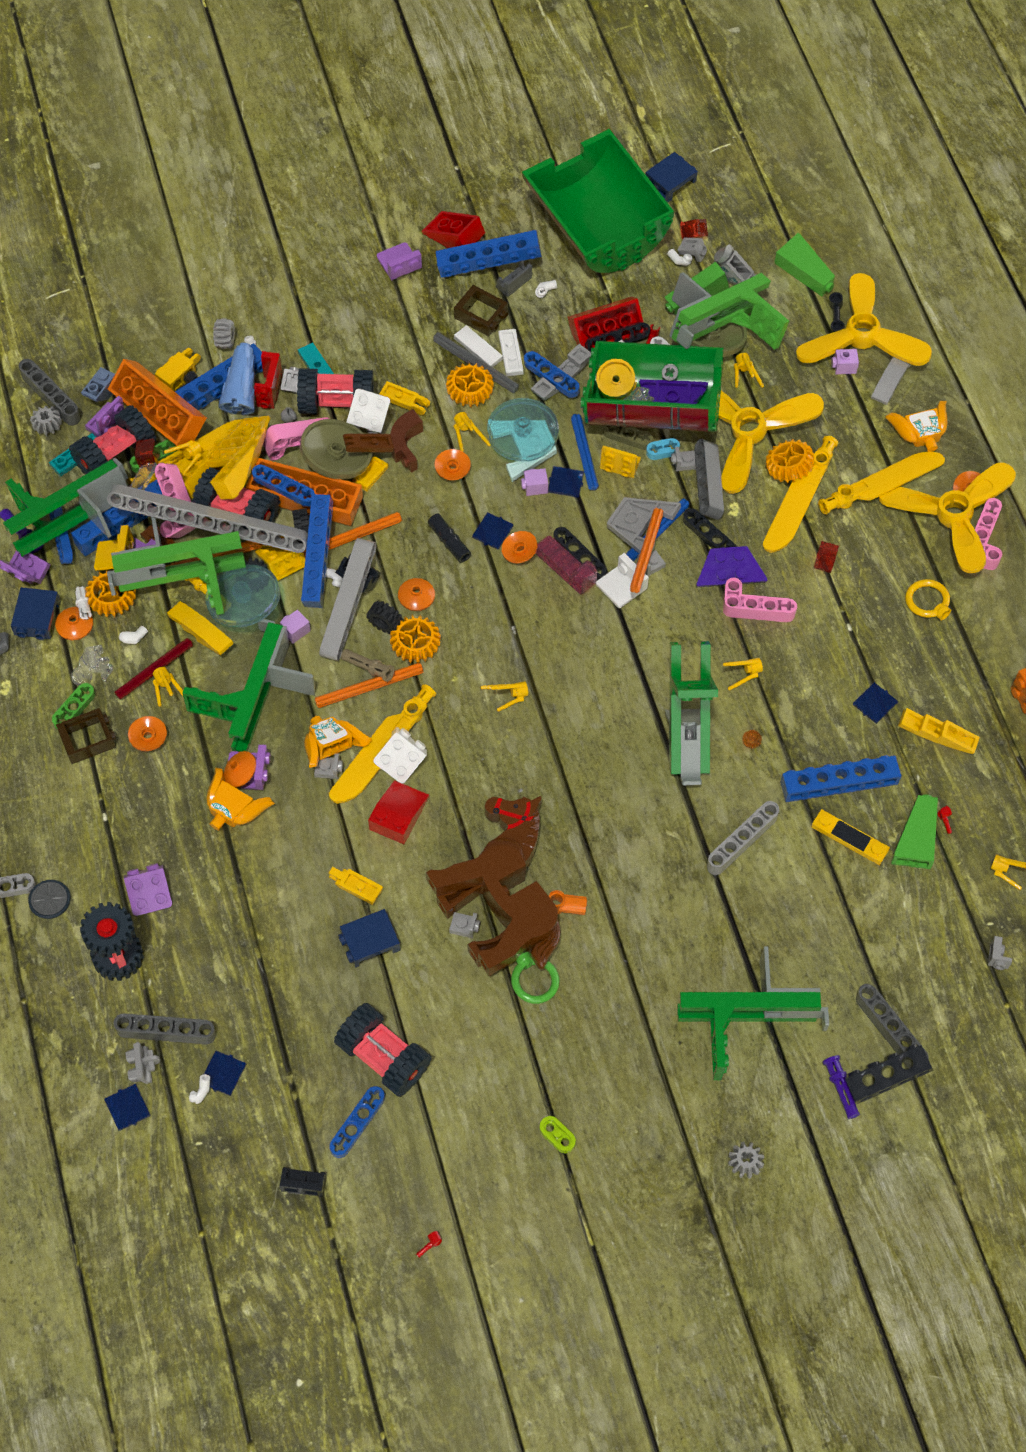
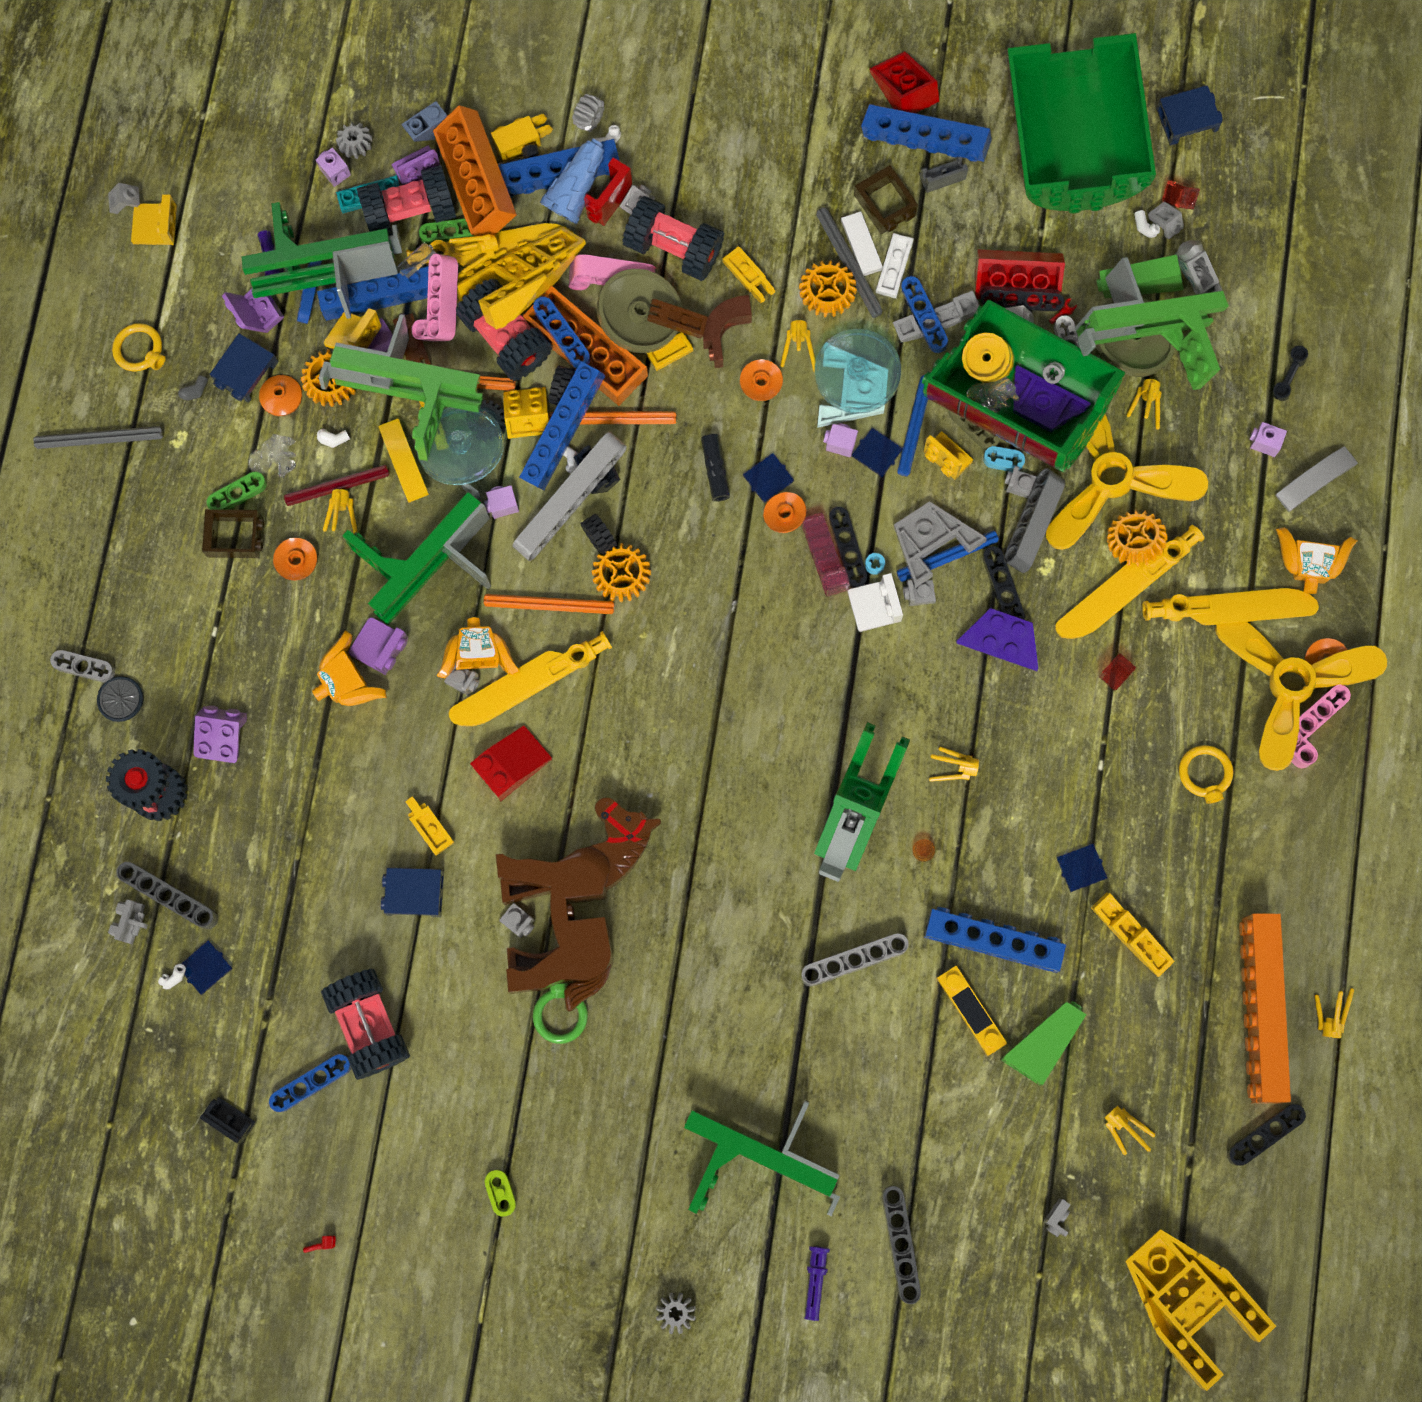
camera: 30 degrees right, 15 degrees up
dark grey beam [19,359,80,426] -> none
white axle [75,586,92,620] -> none
clear blue piece [104,1084,151,1131] -> none
light grey beam [107,484,308,553] -> none
clear red panel [135,439,158,469] -> none
orange dish [224,751,256,788] -> none
light grey hinge [281,407,296,423] -> none
teal tile [297,343,334,374] -> none
dark tan pin [341,649,395,682] -> none
white bracket [346,388,390,434] -> none
white bracket [374,727,427,783] -> none
medium lavender bracket [377,243,422,280] -> none
orange dish [398,578,435,611] -> none
yellow plant [480,681,528,712] -> none
white arm [535,280,557,298] -> none
orange piece [549,890,587,915] -> none
orange axle [630,508,663,593] -> none
bright pink beam [723,578,797,622] -> none
bright green slope [774,233,835,297] -> none
yellow piece [796,273,932,366] -> none
black brick [845,1044,934,1104] -> none
red hand [937,806,952,834] -> none
none -> lavender brick [315,147,351,187]
none -> medium azure bush [865,553,885,575]

